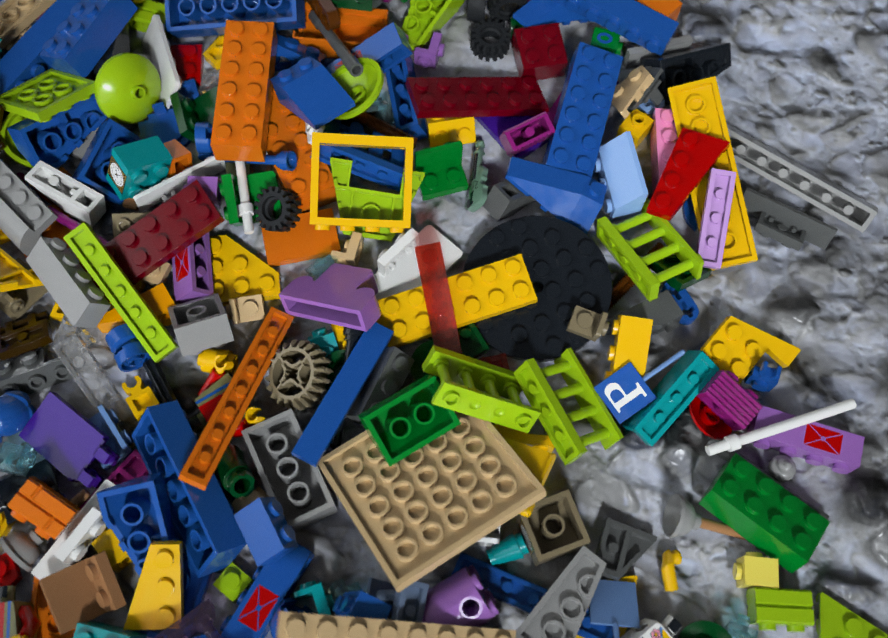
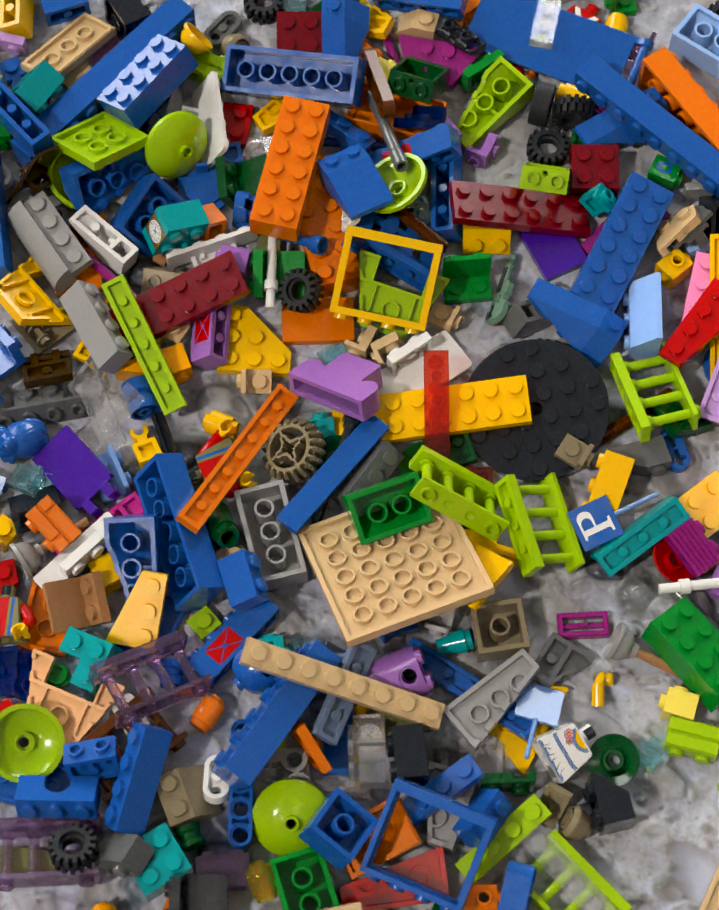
camera: 15 degrees right, 0 degrees up
light grey brick [167,293,234,356] -> none
magenta brick [499,111,555,157] -> none
none -> clear tile [77,382,146,453]
none -> tan bracket [370,331,406,368]
none -> clear blue bracket [393,106,446,130]
none -> tan bracket [426,301,463,335]
none -> lime window [519,161,570,195]
none -> magenta tile [556,611,610,640]
none -> teal bracket [579,182,617,217]

